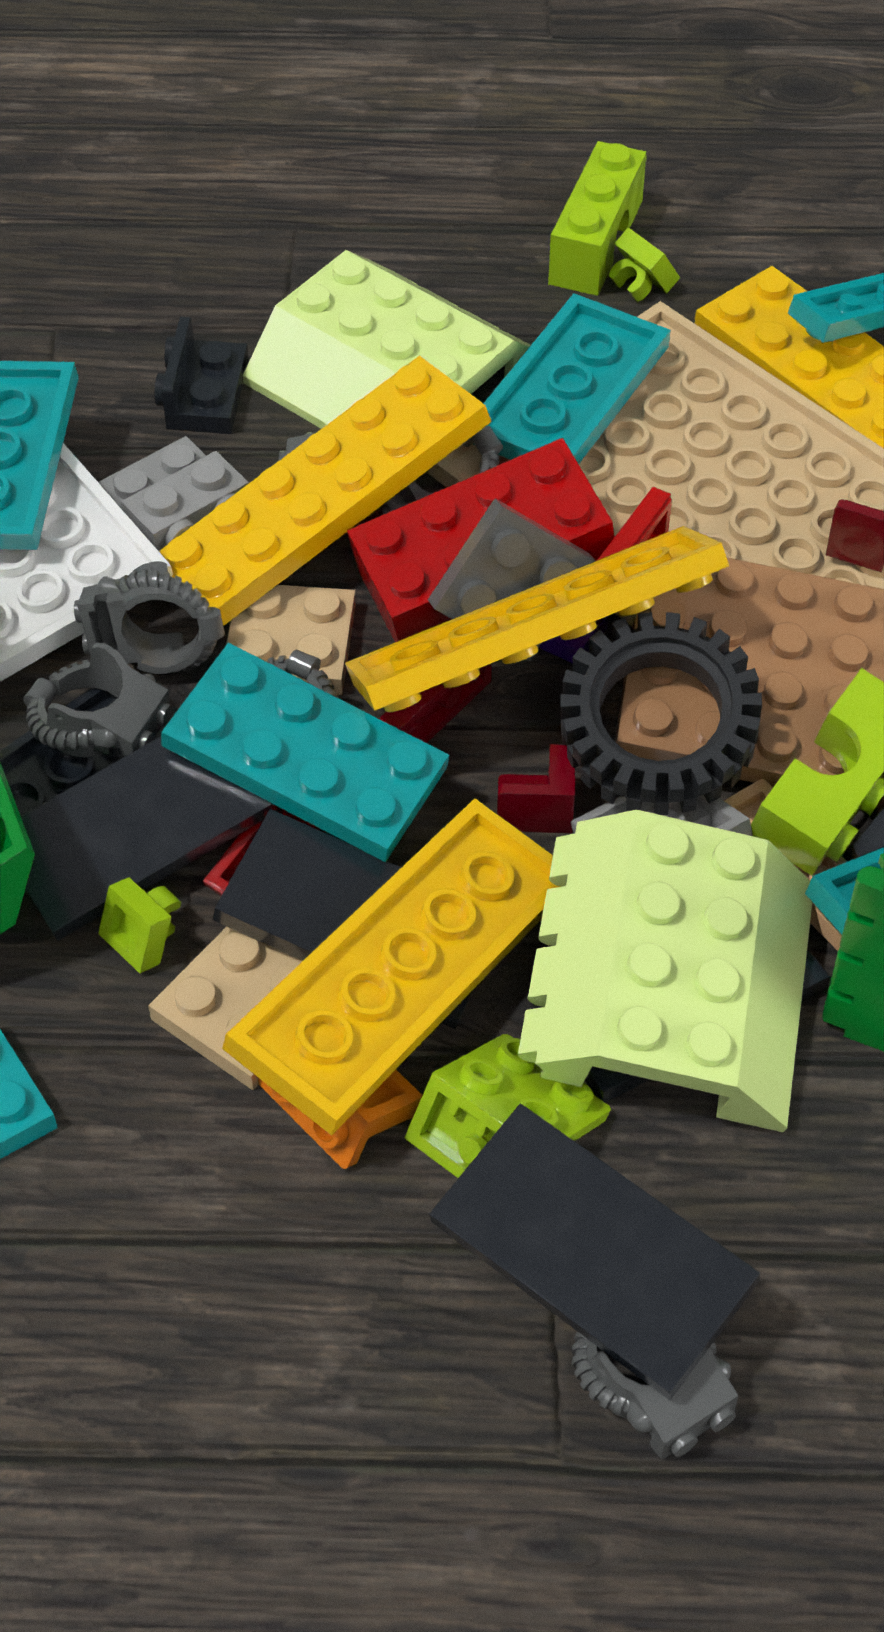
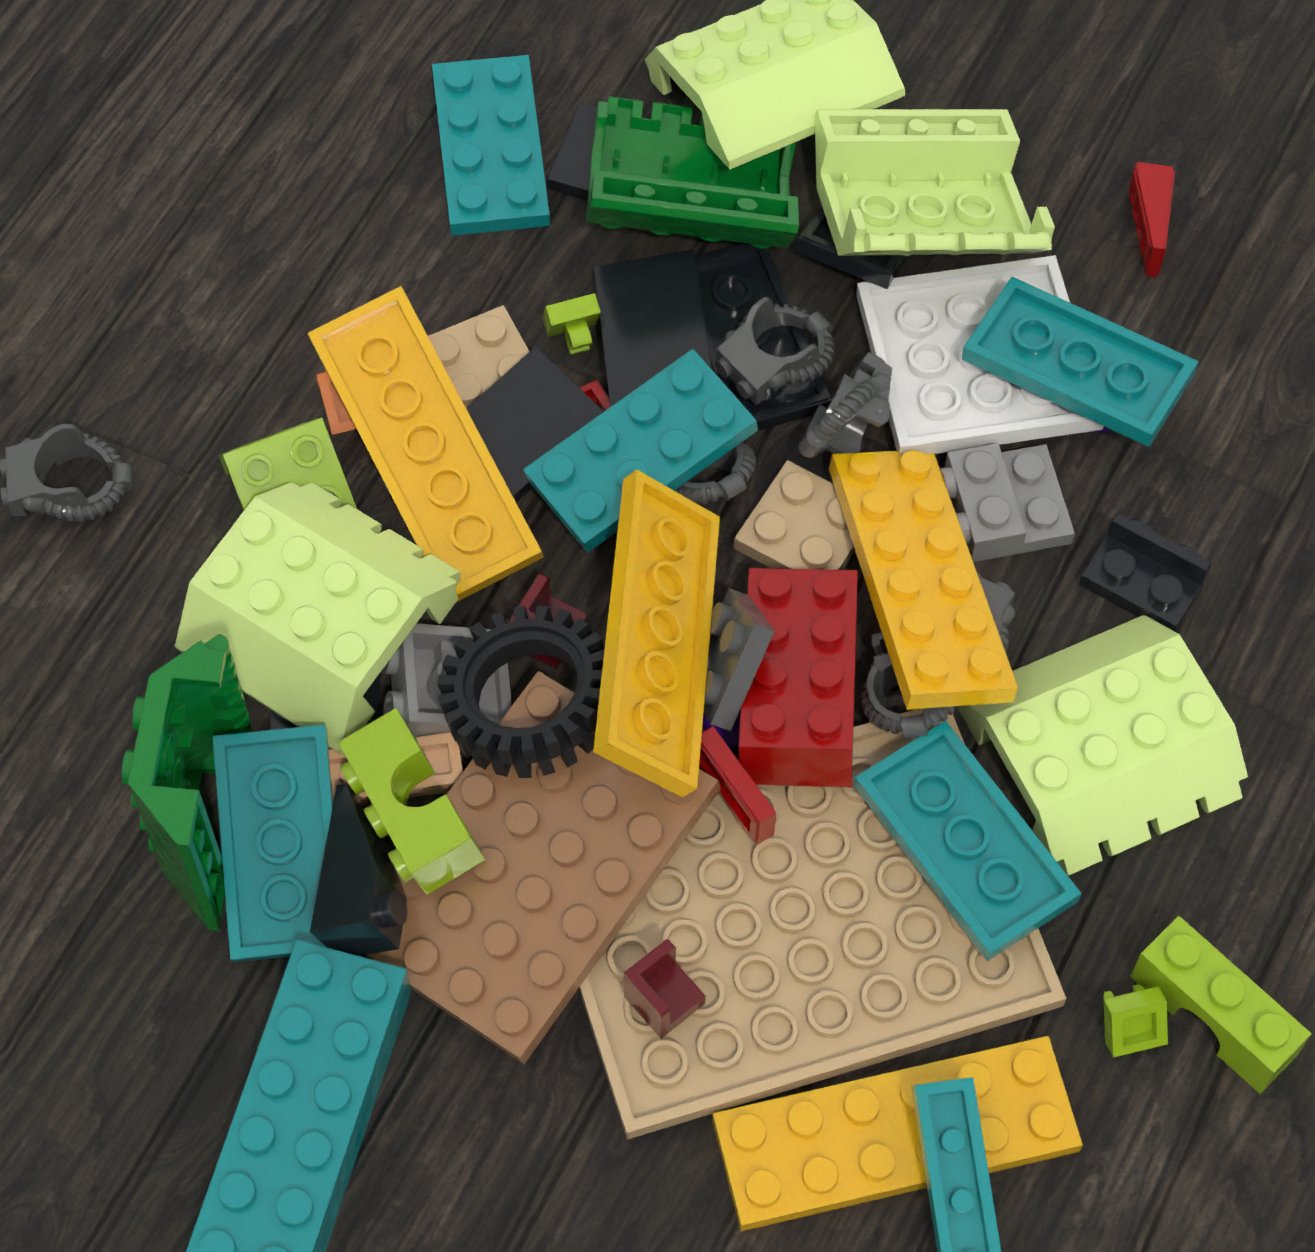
camera: 115 degrees right, 10 degrees up
black tile [429,1103,760,1400] -> none

